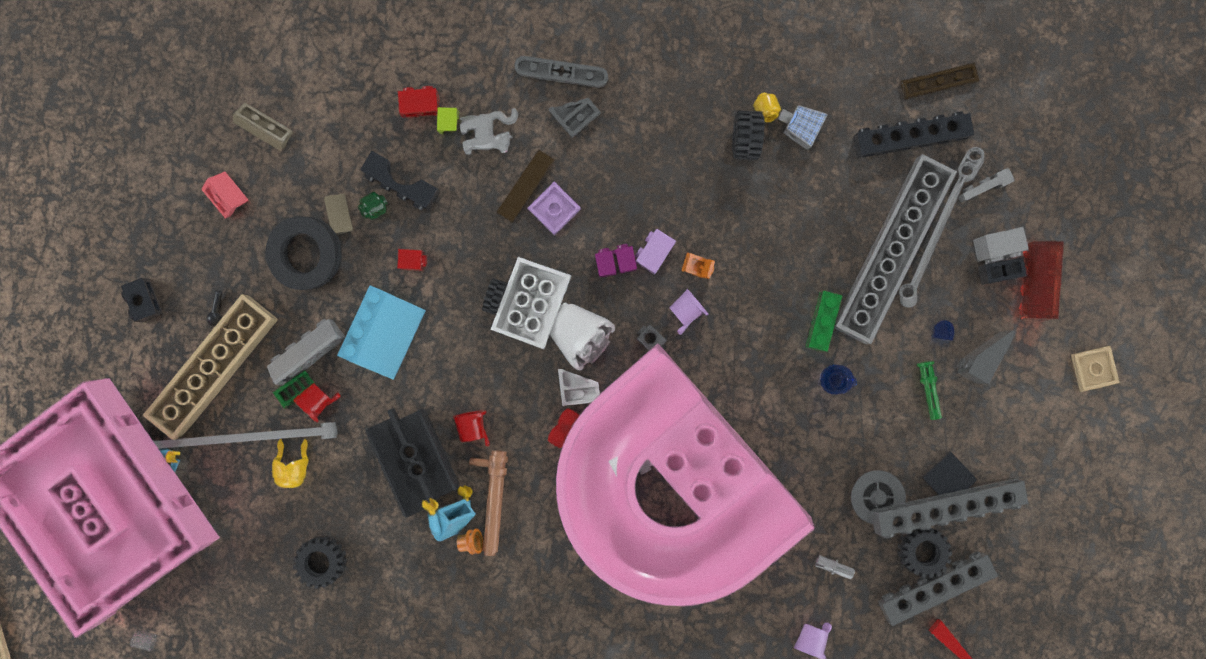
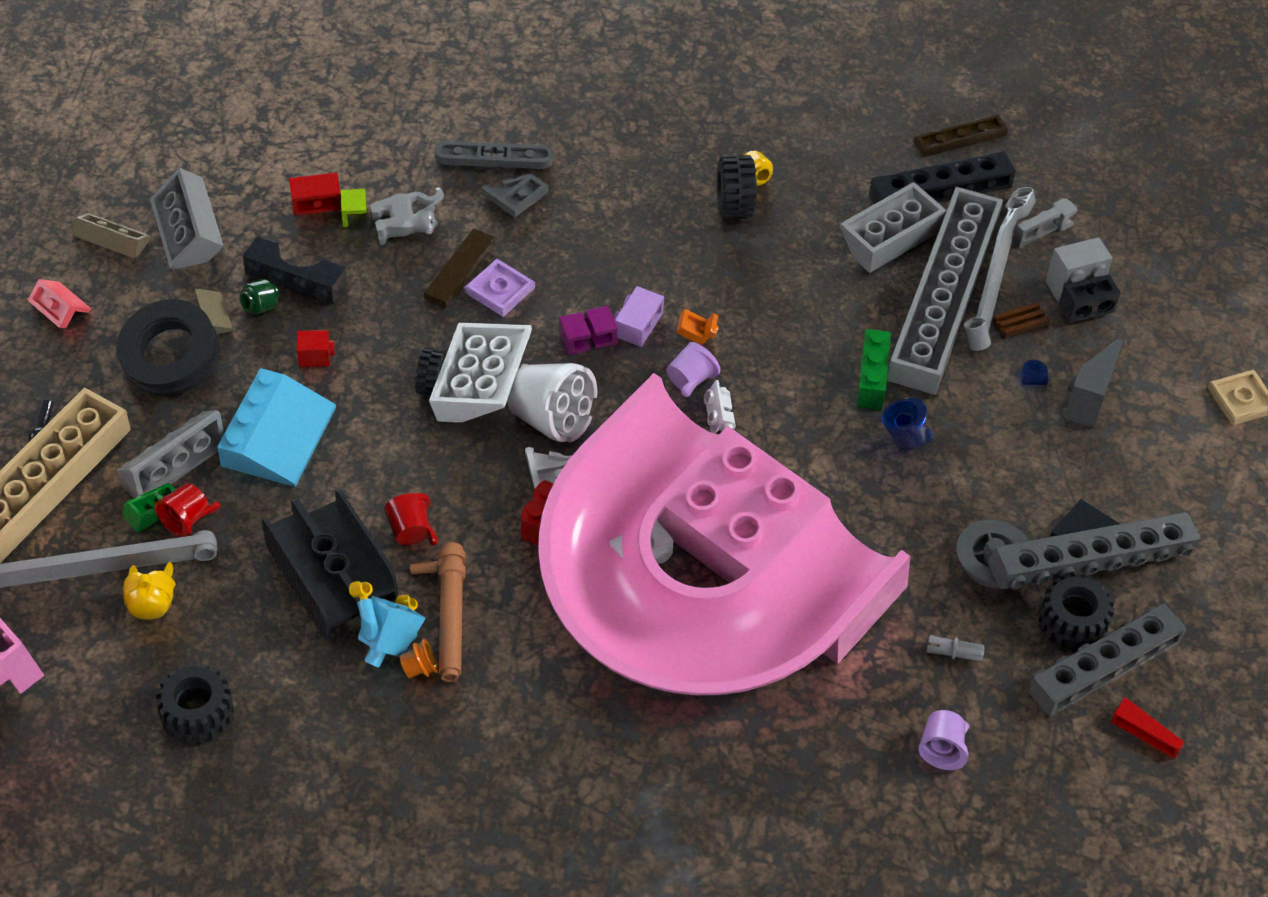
camera: 10 degrees left, 35 degrees down
light grey torso [778,105,828,150] -> none
green pin [917,360,943,420] -> none
clear red slope [1019,241,1064,321] -> none
none -> light grey slope [150,167,224,270]
none -> white hinge [704,380,736,434]
none -> light grey slope [840,182,947,273]
none -> reddish brown tile [993,302,1050,339]

